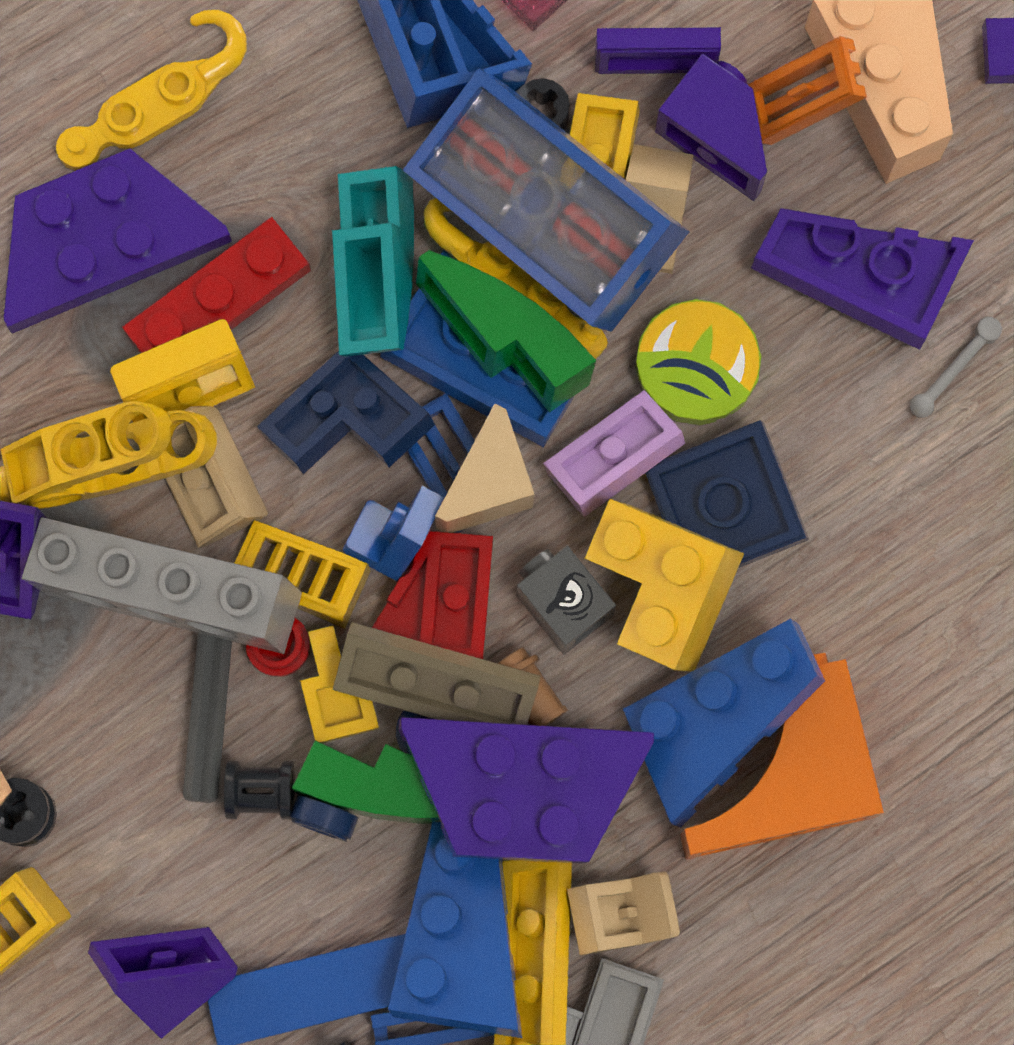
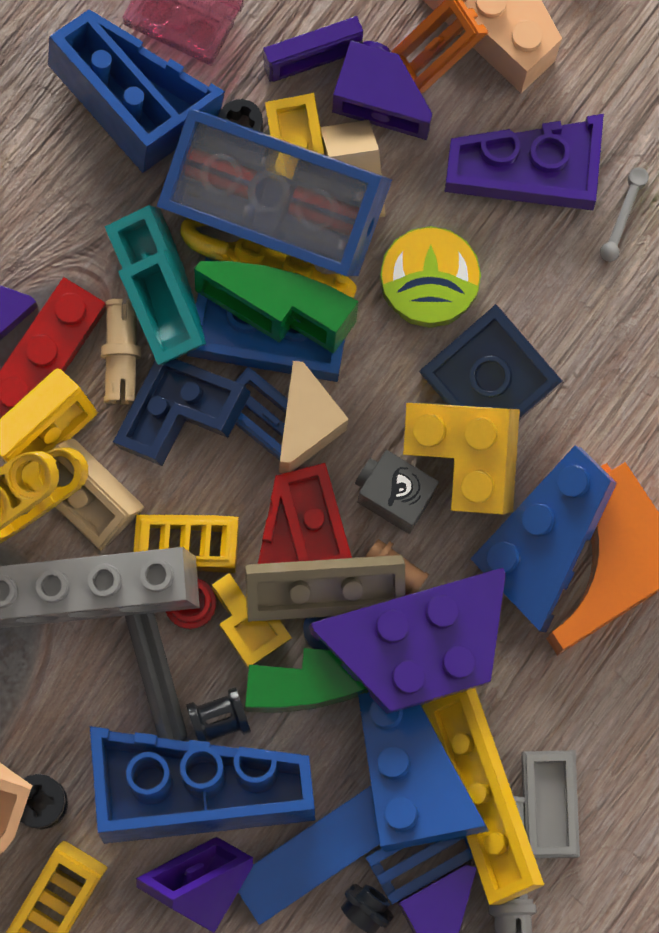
camera: 25 degrees left, 0 degrees up
dark blue tile [290,796,358,842] -> none
blue bracket [343,486,445,581] -> none
lavender plate [543,390,685,517] -> none
tan bracket [567,871,680,955] -> none
none -> blue wedge [90,726,316,844]
none -> tan pin [101,299,141,405]

